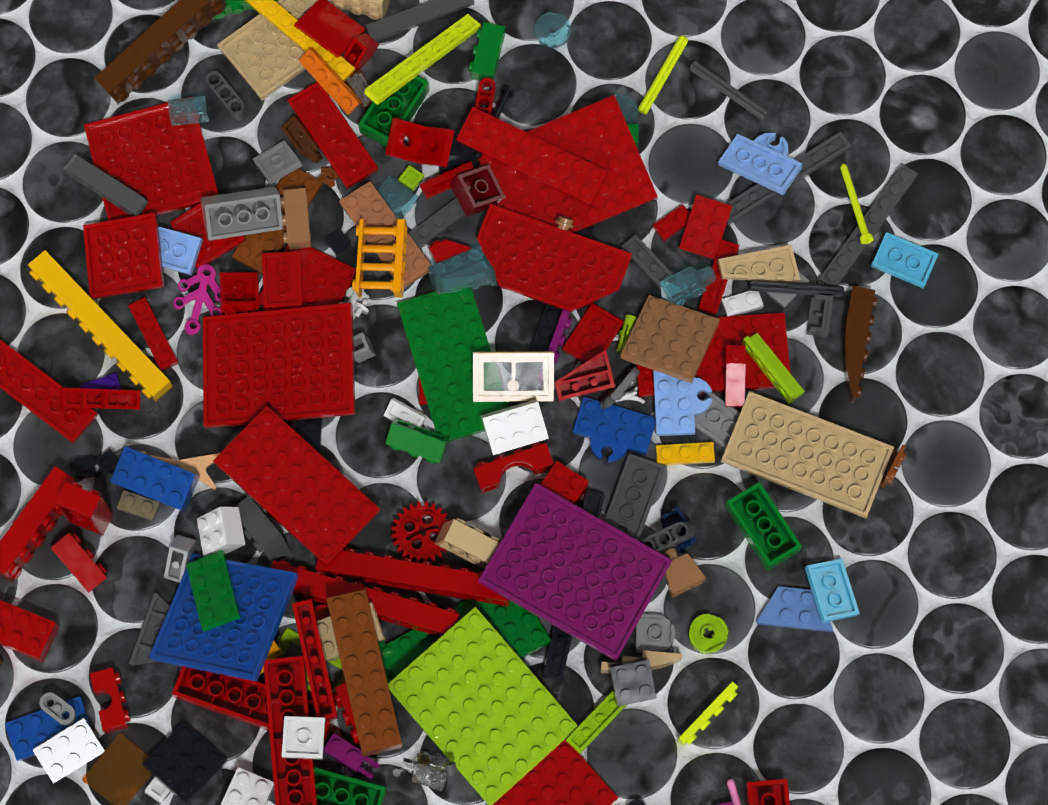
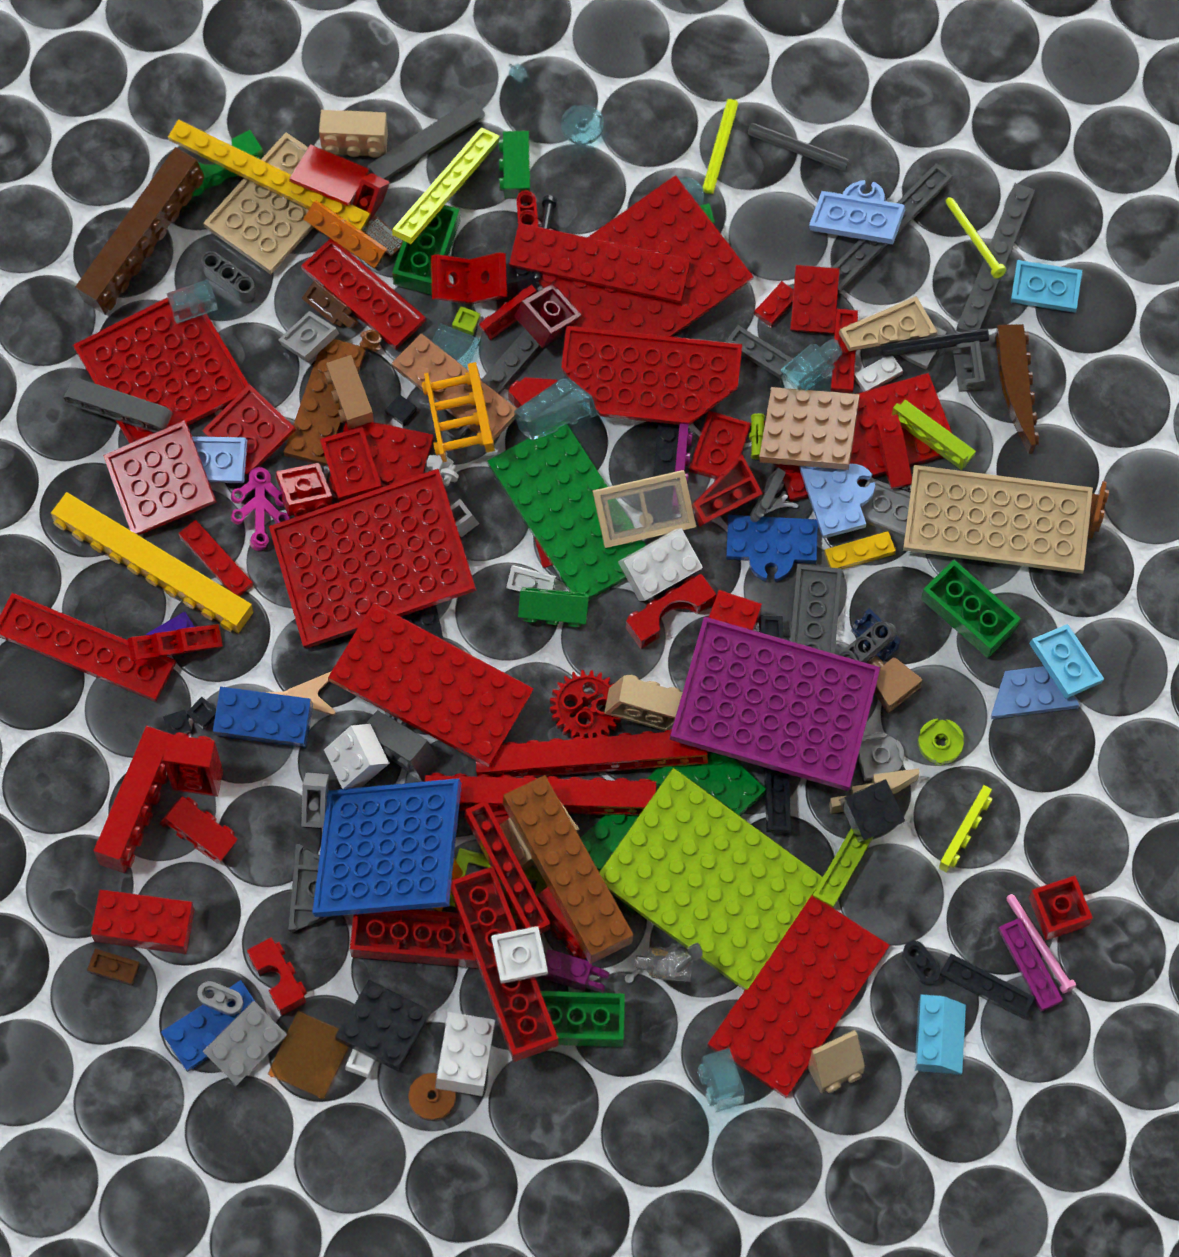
camera: 15 degrees left, 5 degrees down
dark tan plate [117,490,161,522] -> none
green plate [186,550,241,632] -> none
light grey slope [201,187,283,241] -> none
medium nougat plate [555,215,574,231] -> none

